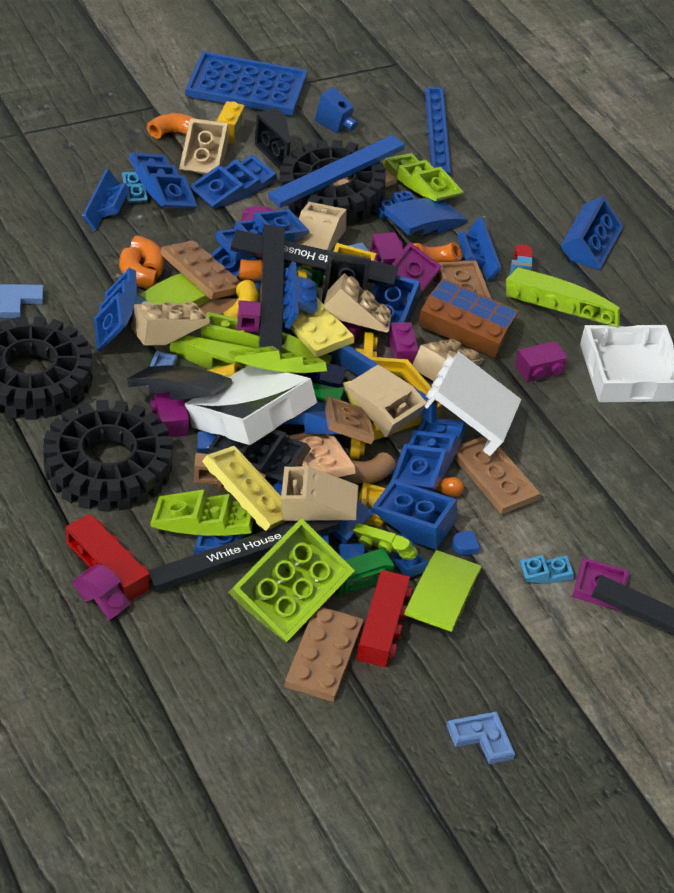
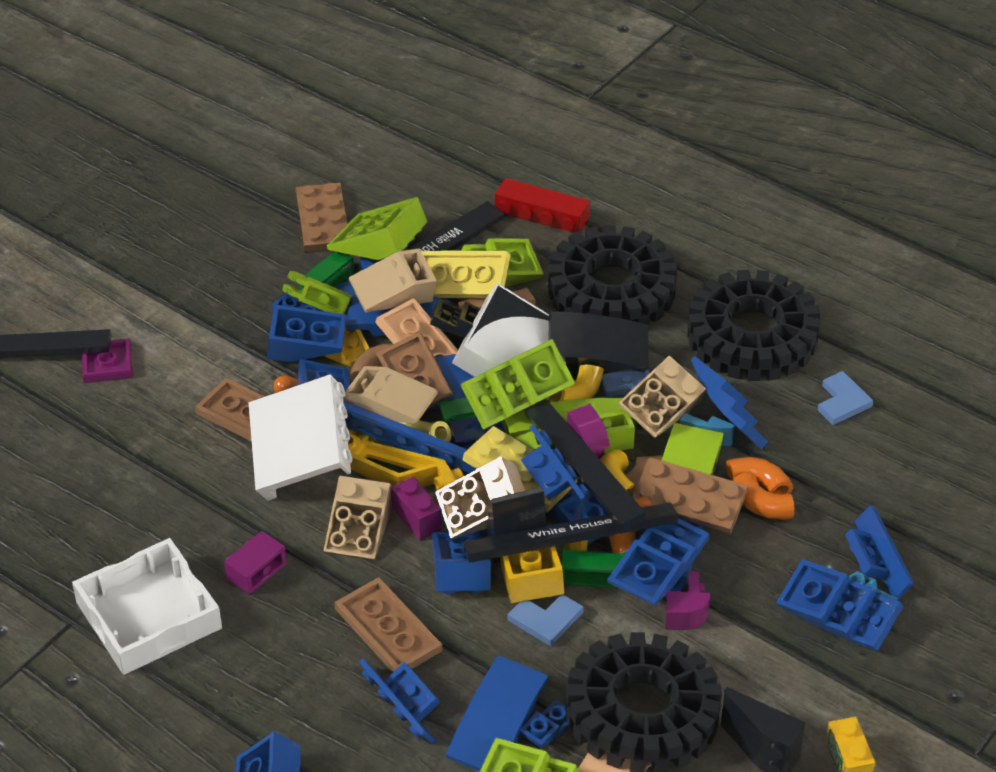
camera: 160 degrees right, 0 degrees up
magenta brick [71,565,130,620] -> none
orange cylinder [147,113,196,139] -> none
tan slope [179,118,230,174] -> none
blue slope [190,154,277,209] -> none
blue tile [268,135,405,208] -> none
tan slope [294,202,347,251] -> none
red brick [356,570,413,668] -> none
magenta brick [370,232,403,265] -> none
magenta tile [391,242,442,292] -> none
lime slope [404,550,482,632] -> none
orange cylinder [413,242,462,262] -> none
dark orange slope [418,278,519,358] -> none
medium blue tile [447,711,515,764] -> none
blue tile [452,530,480,555] -> none
lime slope [506,267,620,327] -> none
leg [509,245,532,275] -> none
dark azure slope [520,555,574,583] -> none

